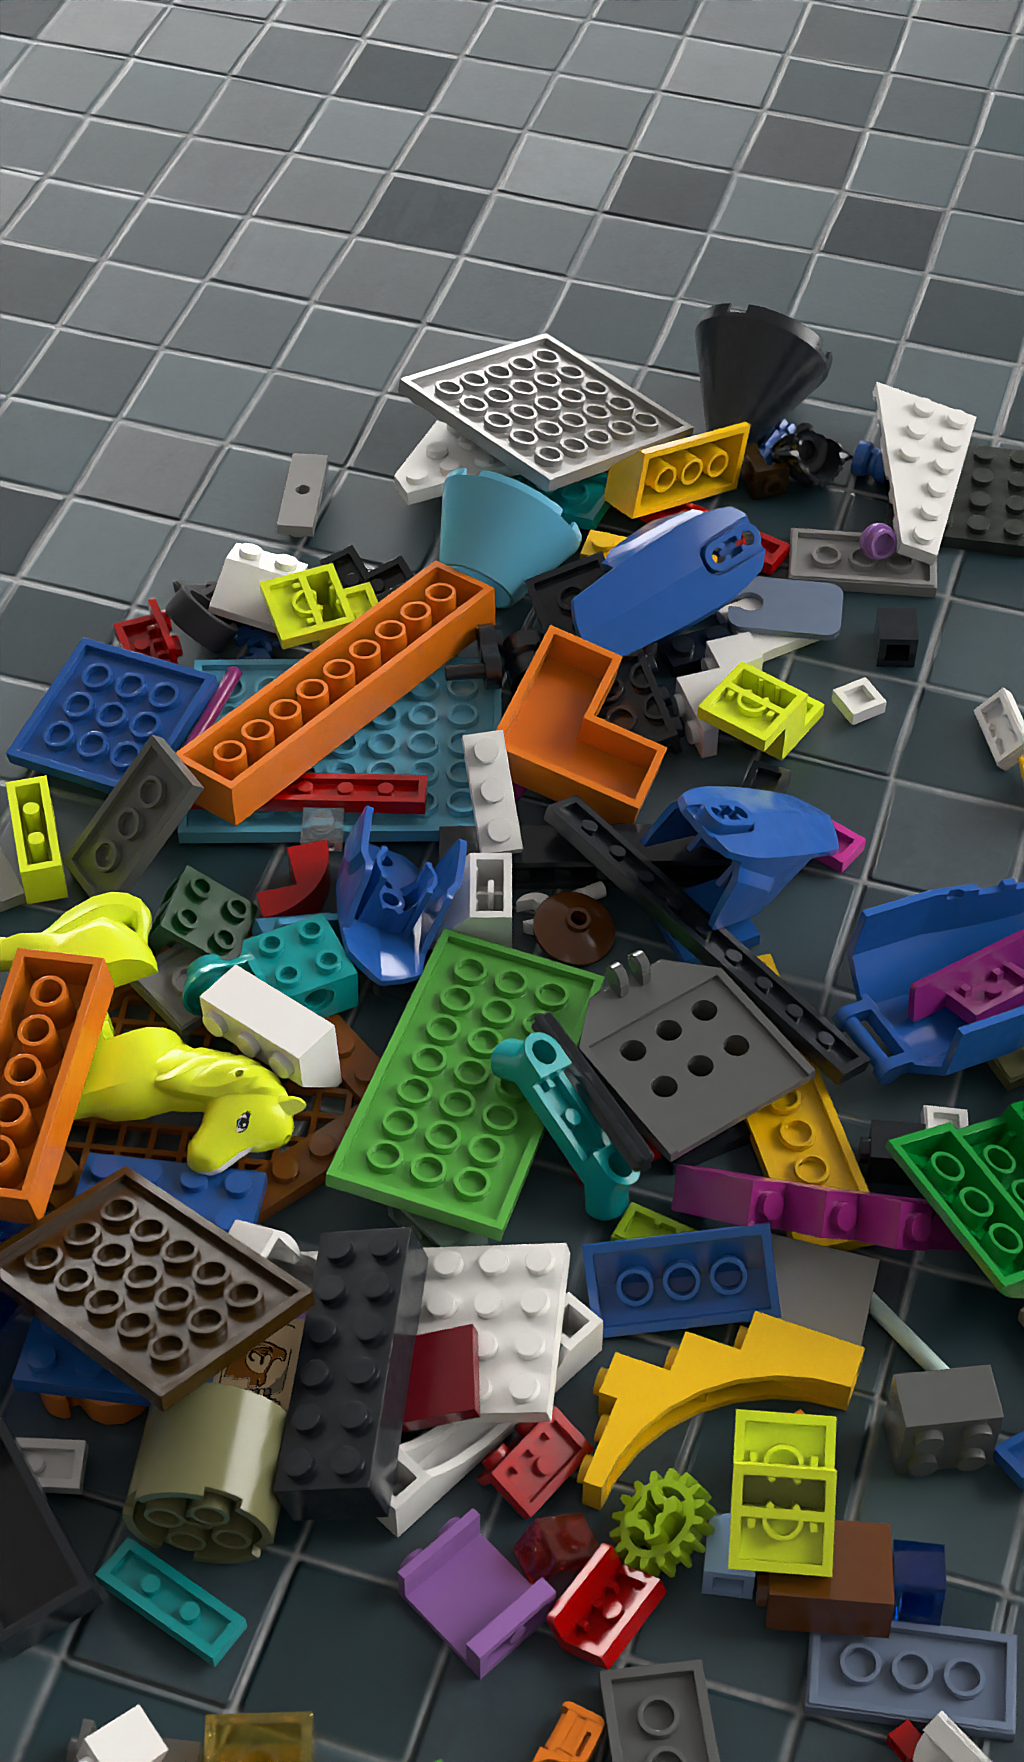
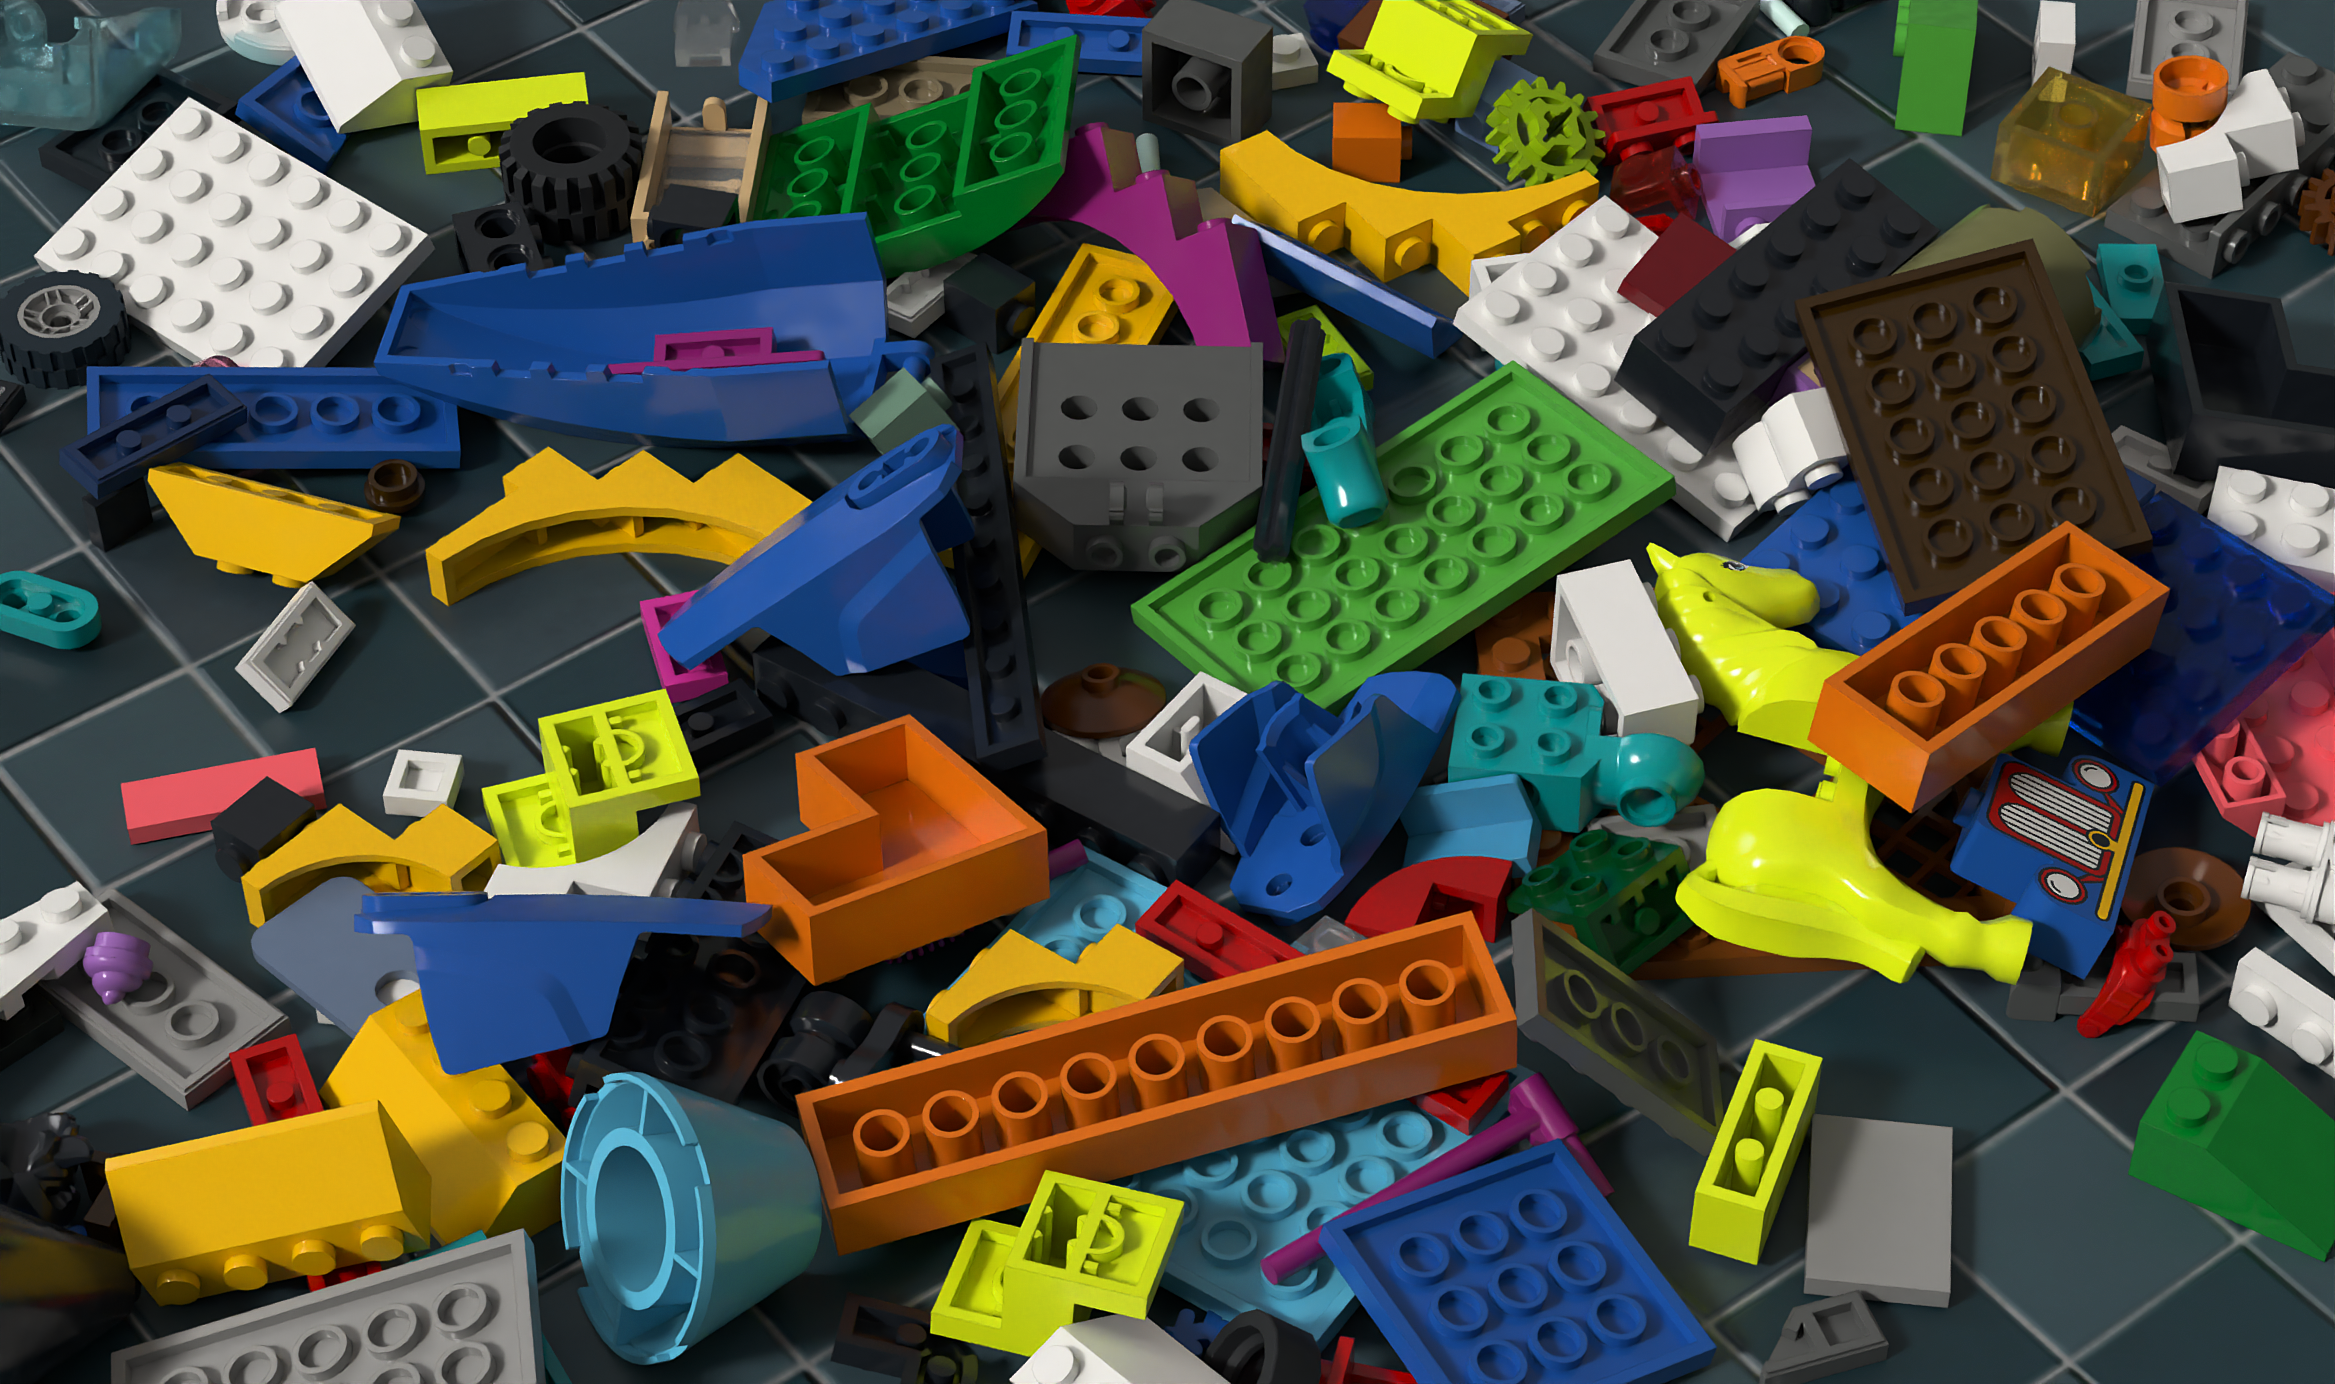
camera: 145 degrees left, 5 degrees down
white plate [461,730,523,854] -> none
none -> coral tile [121,748,327,845]
none -> yellow arch [241,803,502,928]
none -> yellow arch [425,446,813,607]
none -> sand green brick [849,367,960,455]
none -> yellow arch [925,923,1184,1049]
none -> white plate [1272,33,1318,91]
none -> teal plate [2096,244,2164,335]

